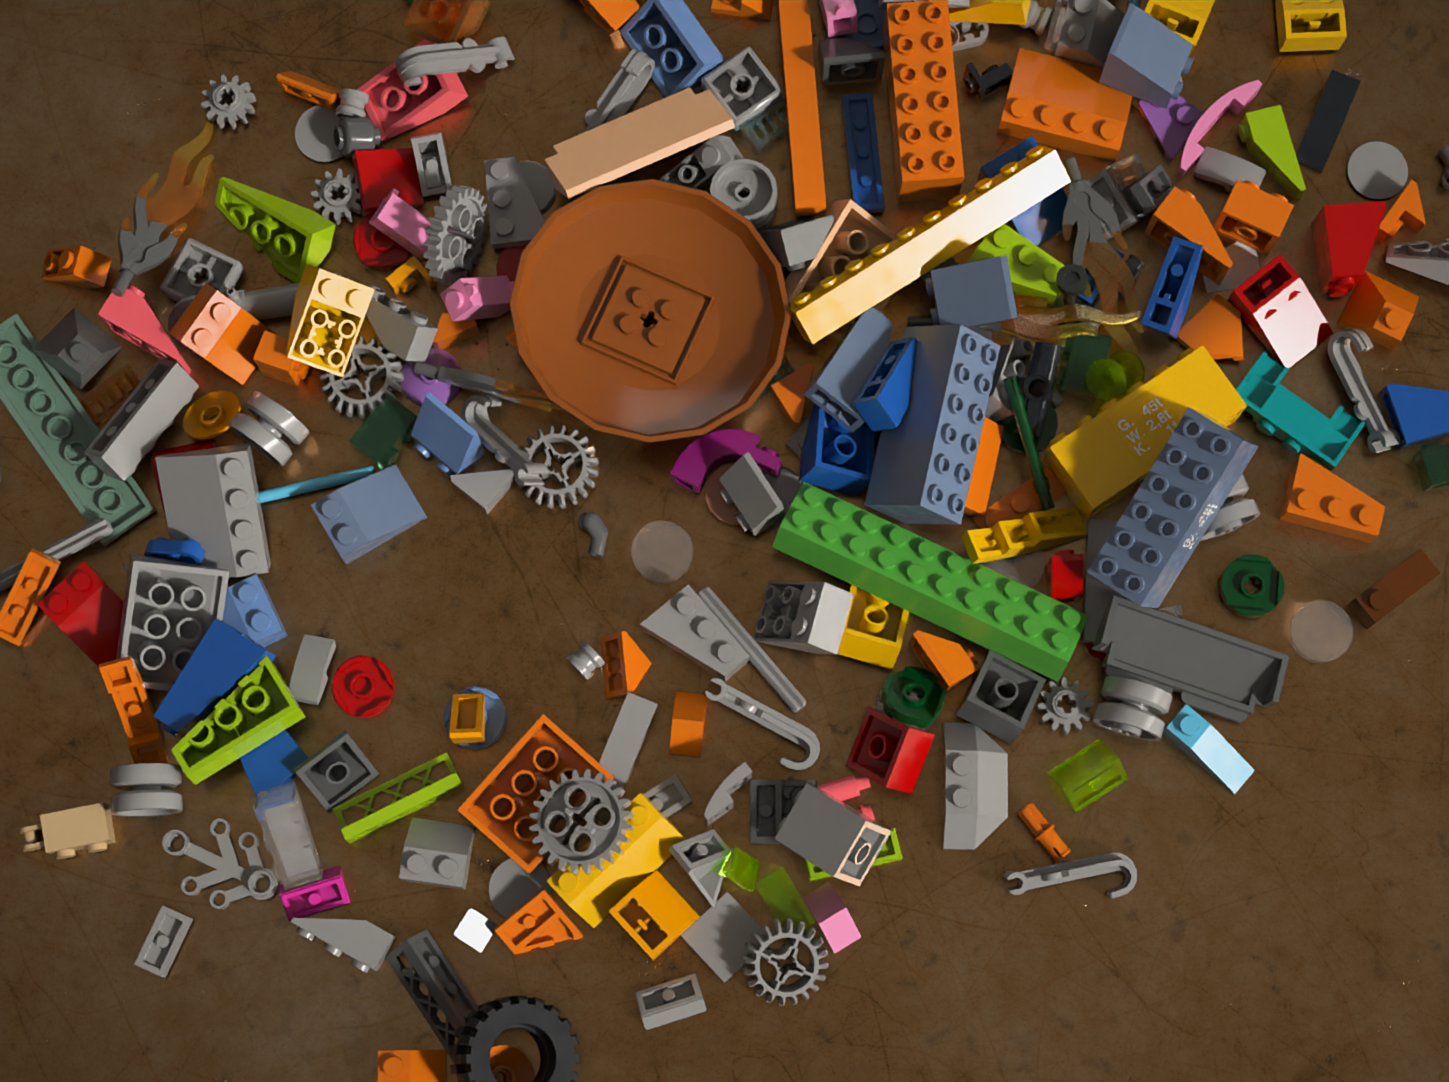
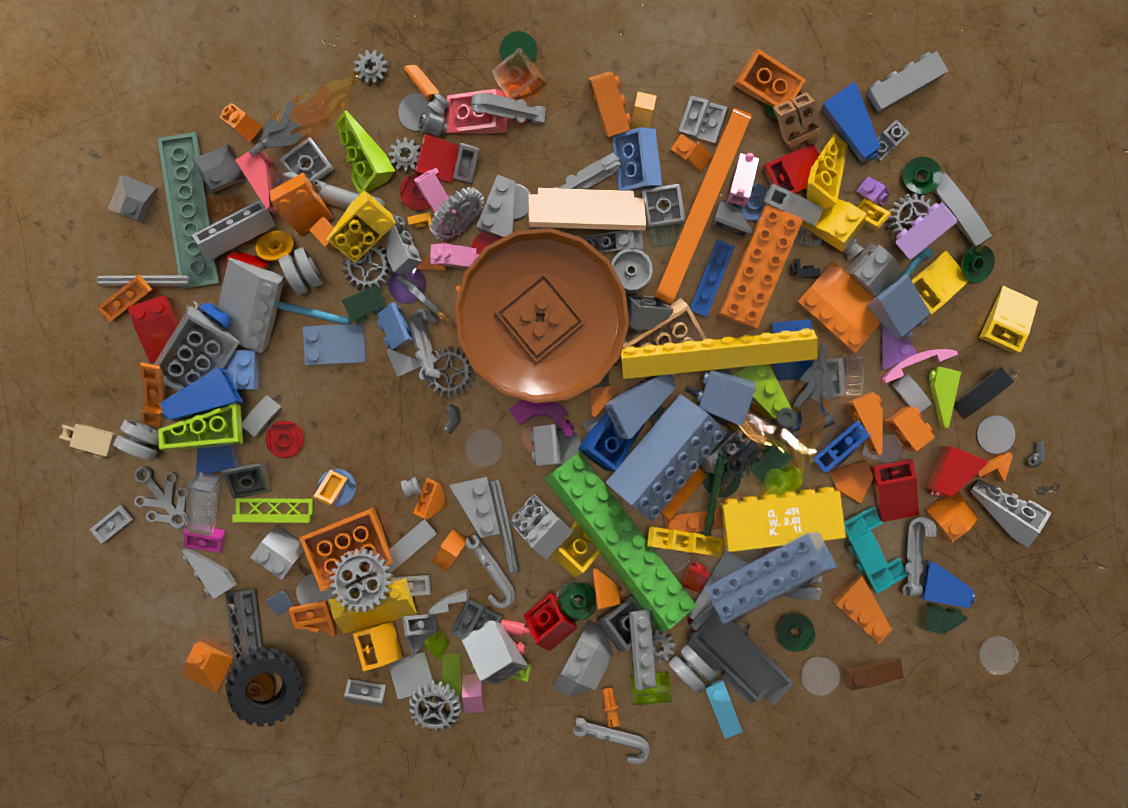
camera: 30 degrees right, 10 degrees up
blue slope [853,337,918,431] -> none
dark grey slope [1122,164,1174,214] -> none
none -> light grey plate [629,609,656,690]

